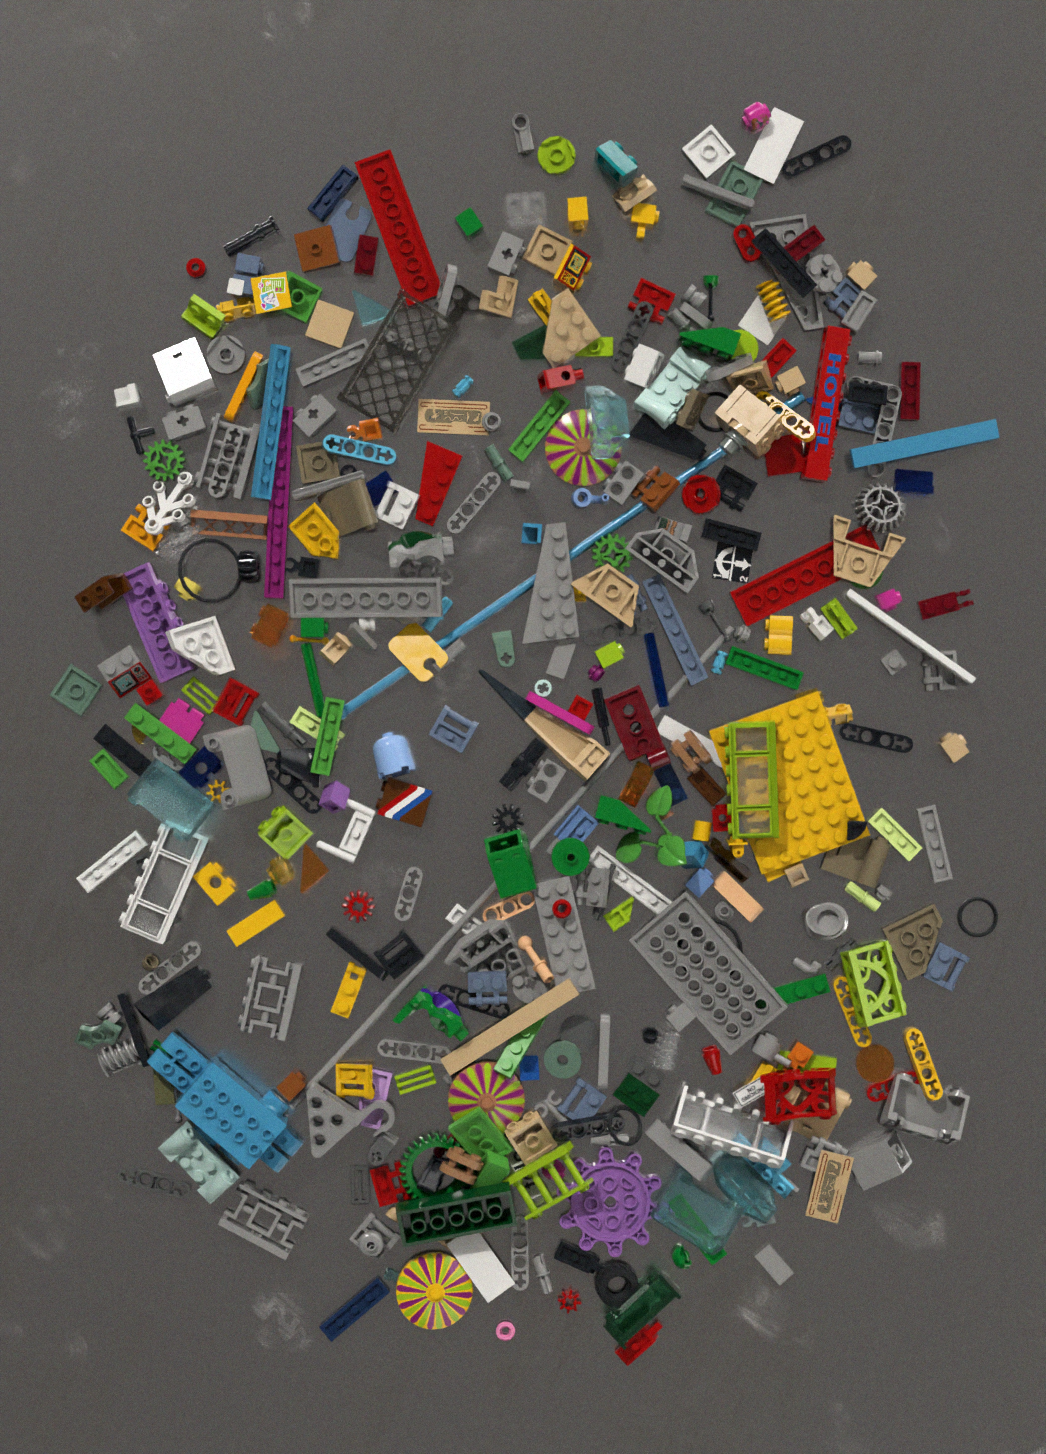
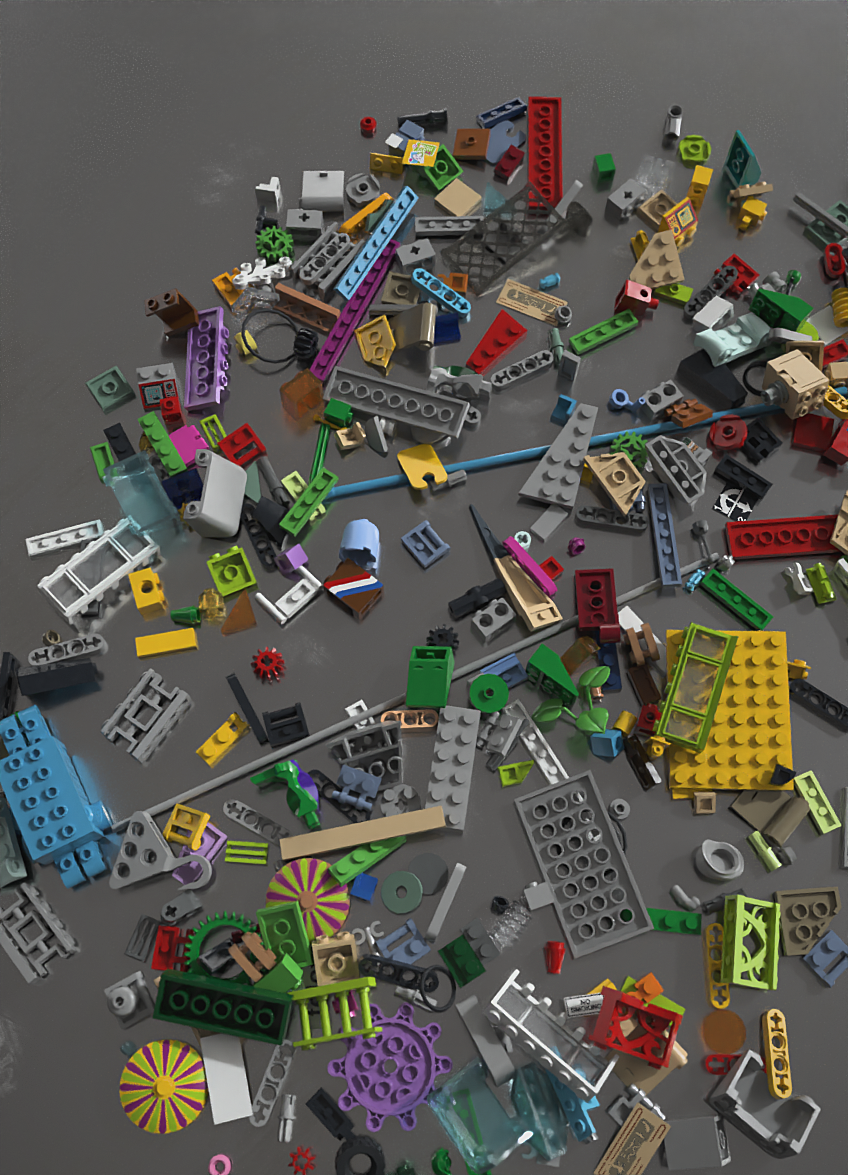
camera: 20 degrees right, 20 degrees down
white plate [165,616,235,676] -> none
lime bracket [181,294,226,339] -> none
dark orange brick [276,1070,307,1102] -> none
black plate [285,557,320,578] -> none
dark blue plate [319,1277,390,1342] -> none
white plate [375,480,420,530] -> none
light grey beam [394,867,423,921] -> none
medium azure axle [422,597,453,632] -> none
tan plate [479,276,518,318] -> none
sand green piece [492,630,515,668] -> none
clear green wing [511,324,547,359] -> none
light nougat pin [518,936,554,983] -> none
dish [545,409,622,486] -> none
red plate [552,899,572,918] -> none
clear light blue wedge [584,385,630,459] -> none
black axle [592,687,611,746] -> none
lime brick [594,641,625,669] -> none
clear blue axle [644,633,669,708] -> none
dark tan plate [676,388,709,430] -> none
white plate [682,124,736,179] -> none
medium blue brick [684,868,714,898] -> none
light nougat beam [711,871,764,923] -> none
light grey piece [751,1032,792,1068] -> none
yellow brick [764,615,793,655] -> none

